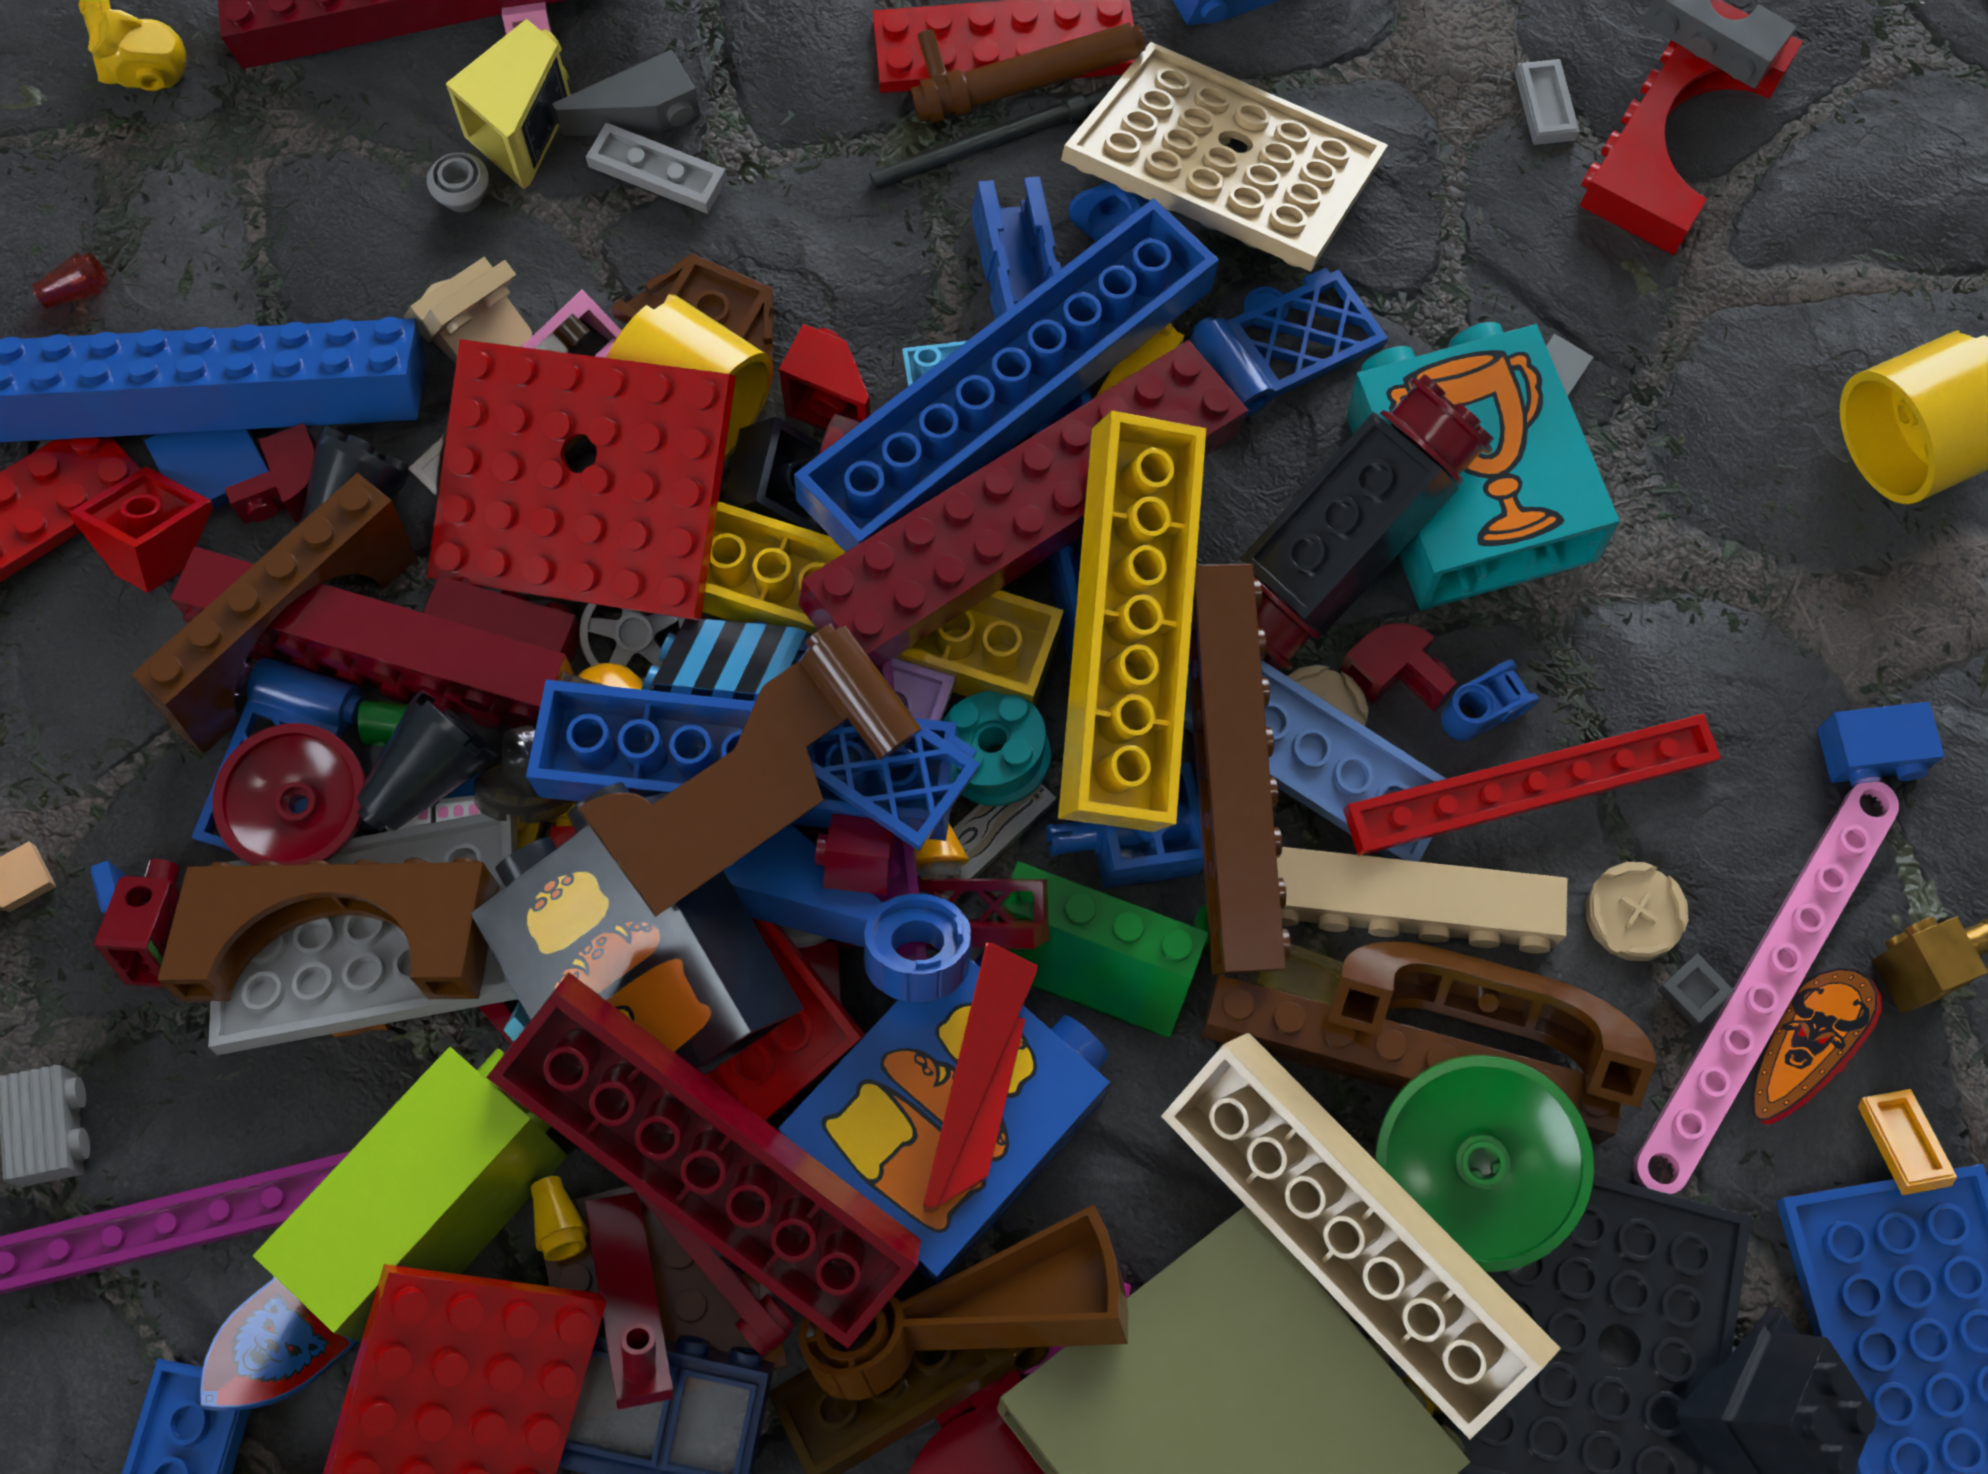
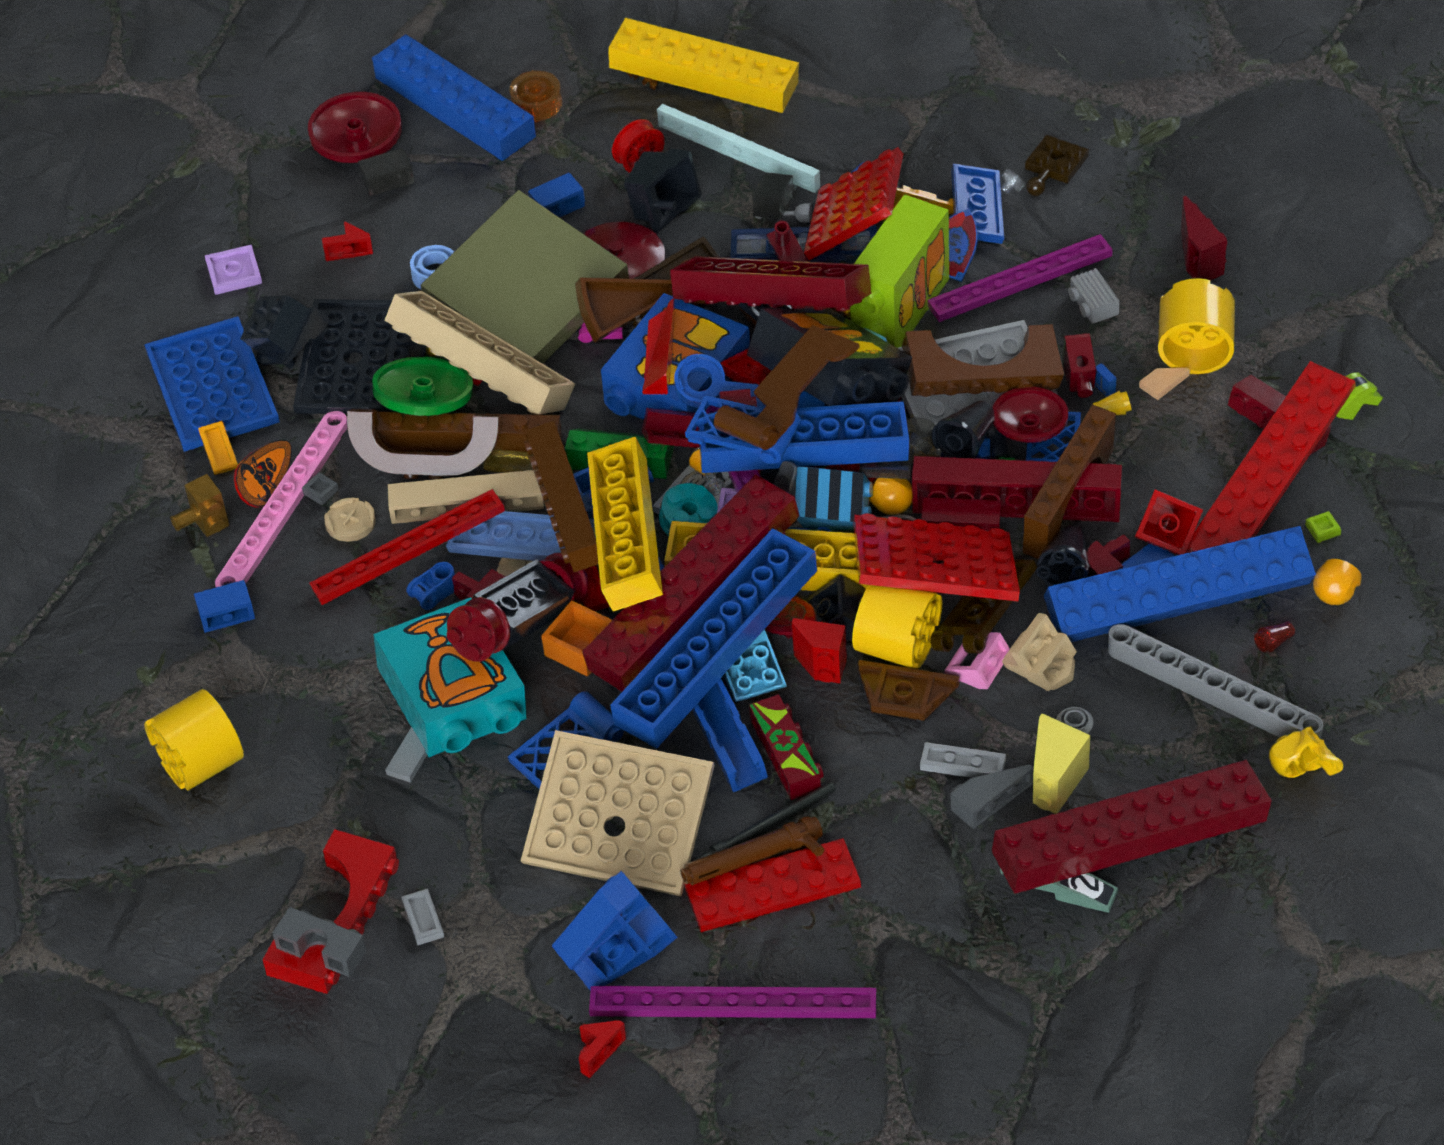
camera: 175 degrees right, 20 degrees down
none -> orange piece [542,600,612,677]
none -> dark red brick [749,694,824,800]
none -> yellow cone [1093,390,1132,415]
none -> light grey beam [1108,624,1323,739]

